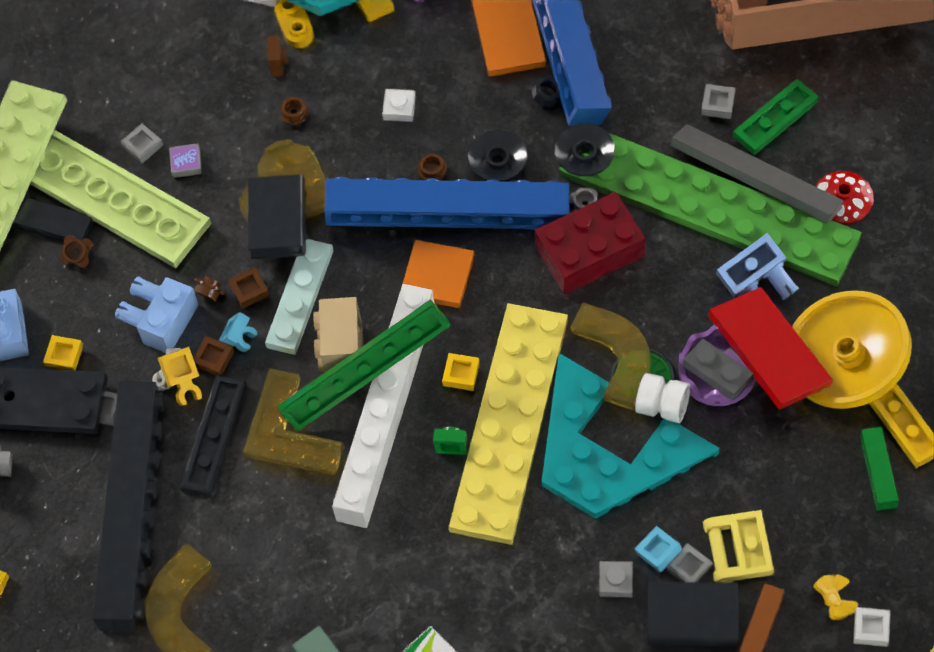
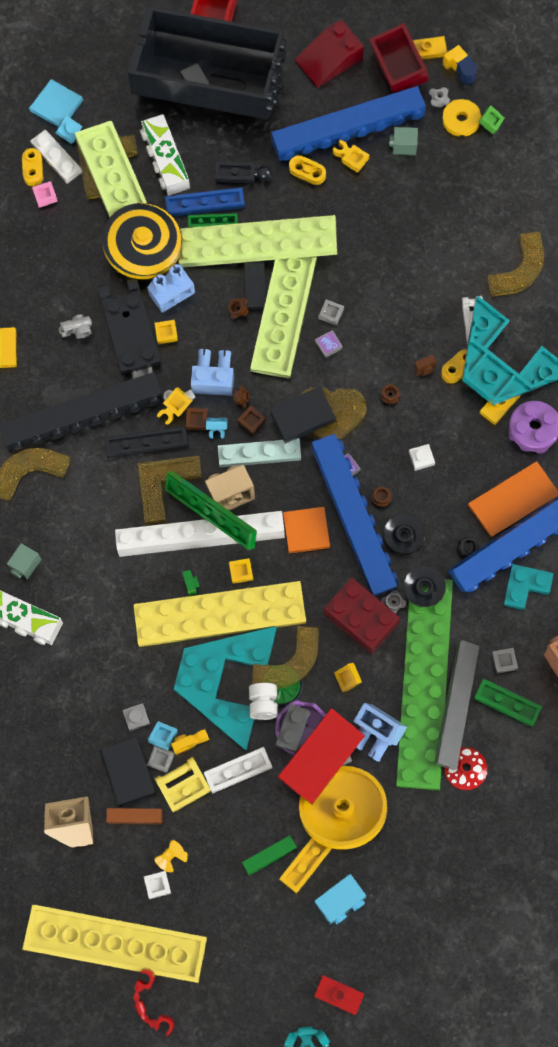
camera: 65 degrees right, 10 degrees up
none -> yellow plate [171,729,209,755]
none -> white plate [204,747,272,794]
none -> yellow plate [334,663,362,692]
none -> teal plate [503,564,554,610]

